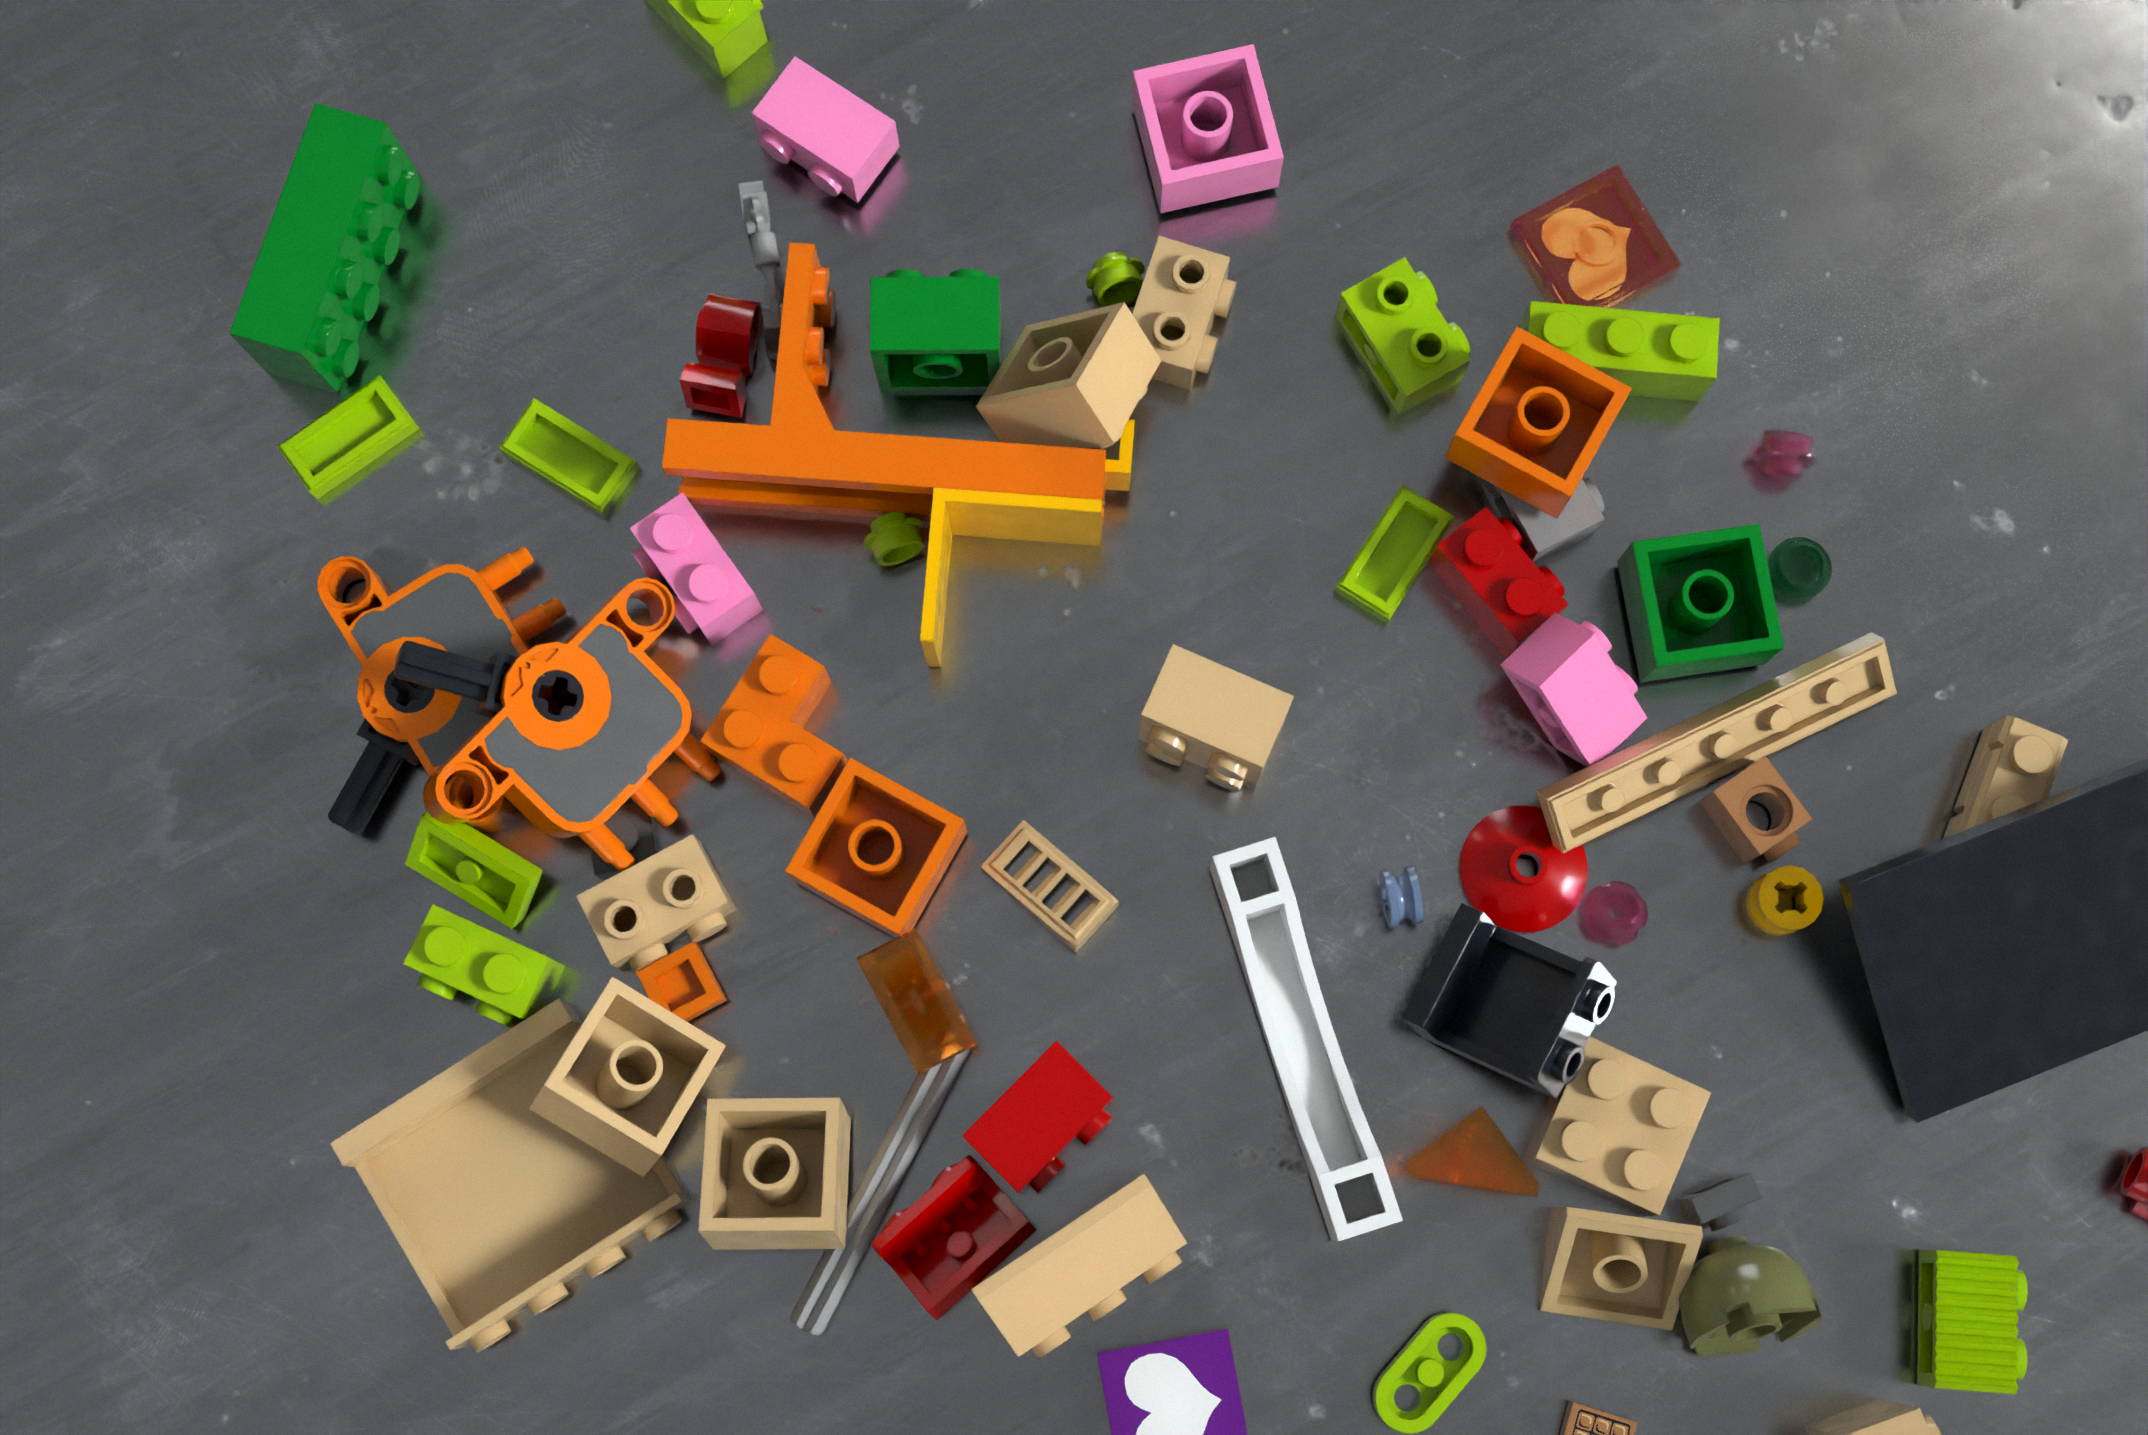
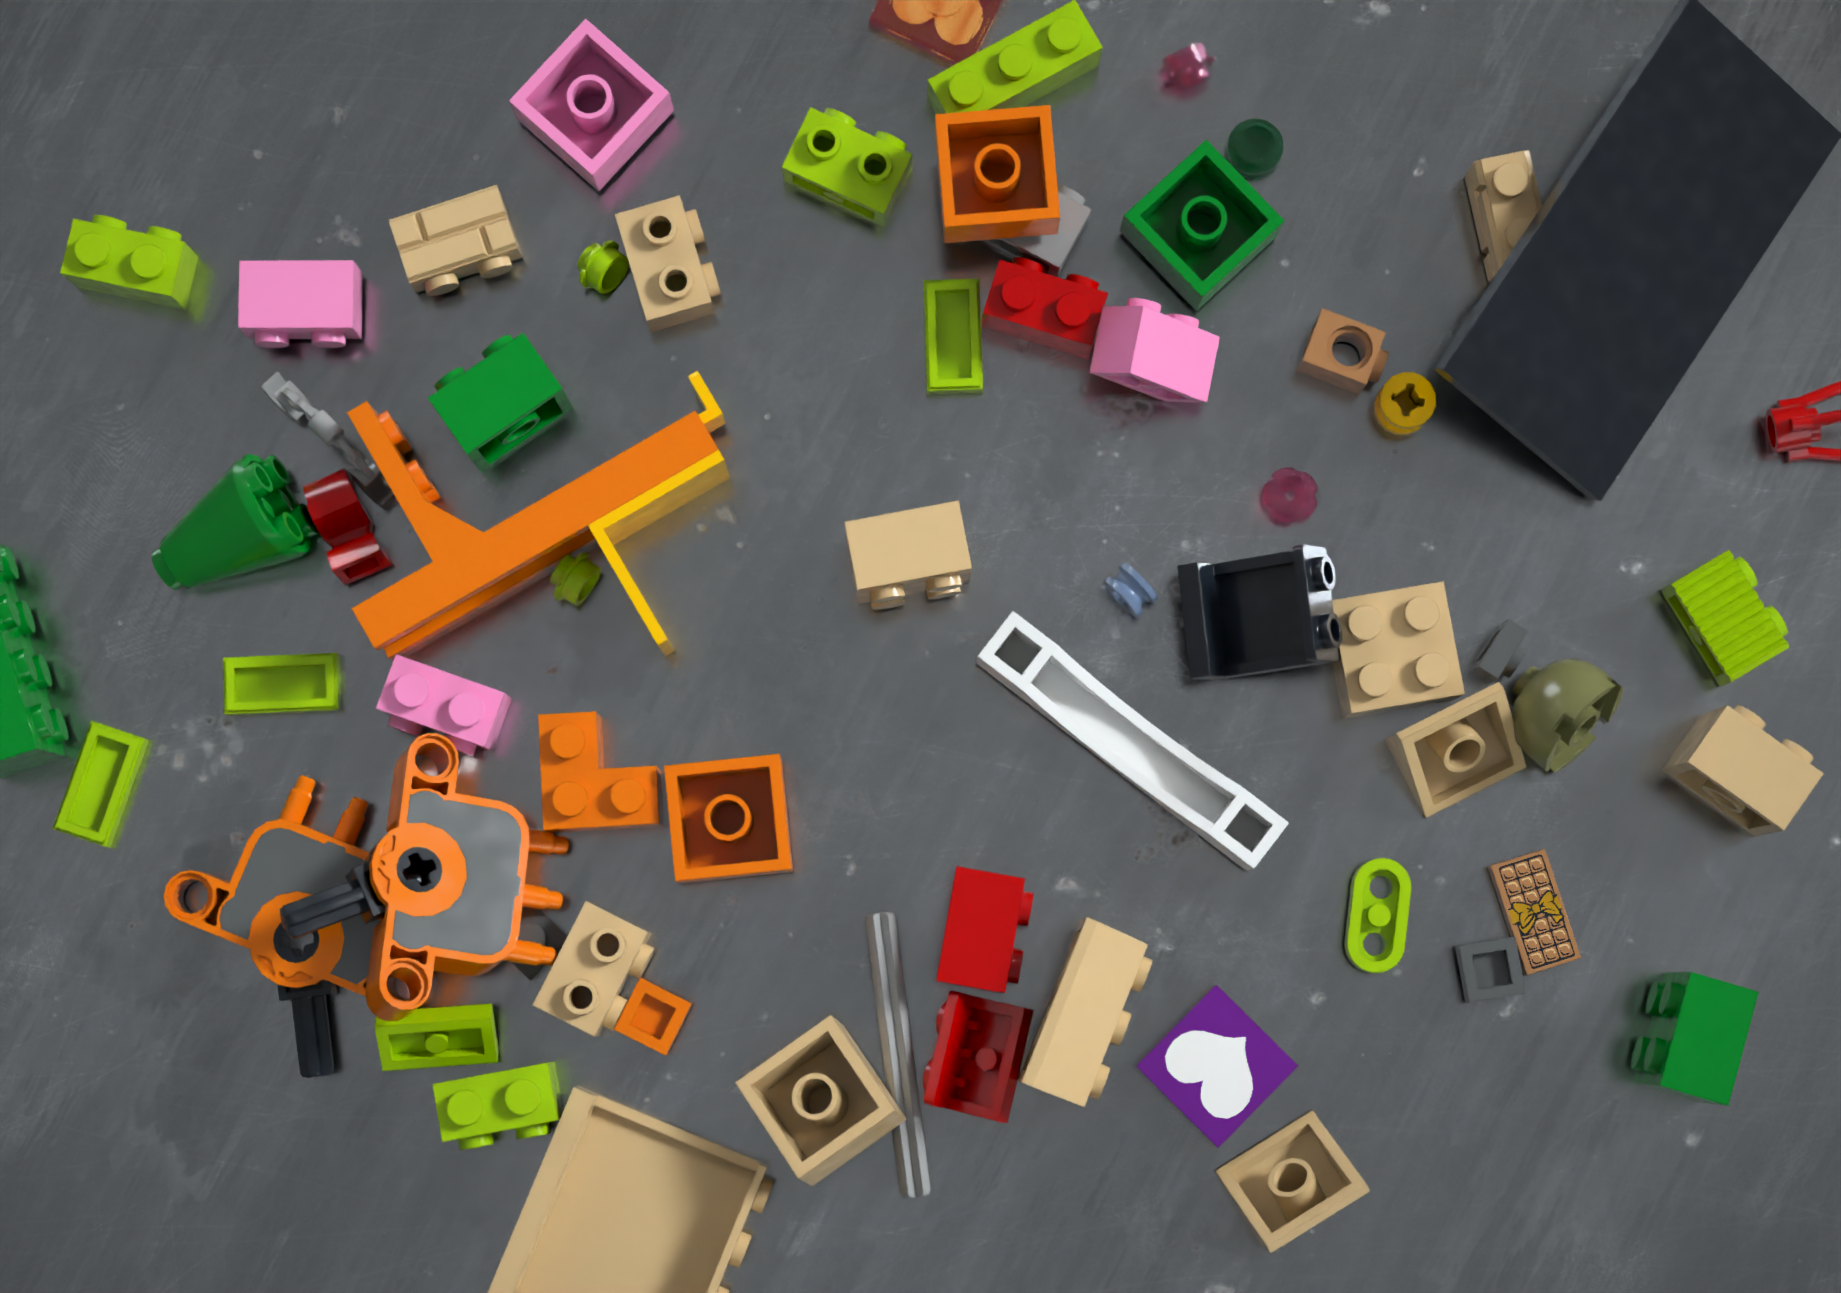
camera: 40 degrees left, 5 degrees up
tan brick [529,976,726,1177] -> none
clear orange slope [857,928,977,1075] -> none
tan brick [976,302,1161,449] -> none
tan slope [981,820,1119,954] -> none
clear orange slope [1397,1106,1539,1198] -> none
red dish [1459,805,1588,933] -> none
tan tile [1536,632,1897,853] -> none
none -> green cone [151,454,319,590]
none -> tan brick [389,185,523,296]

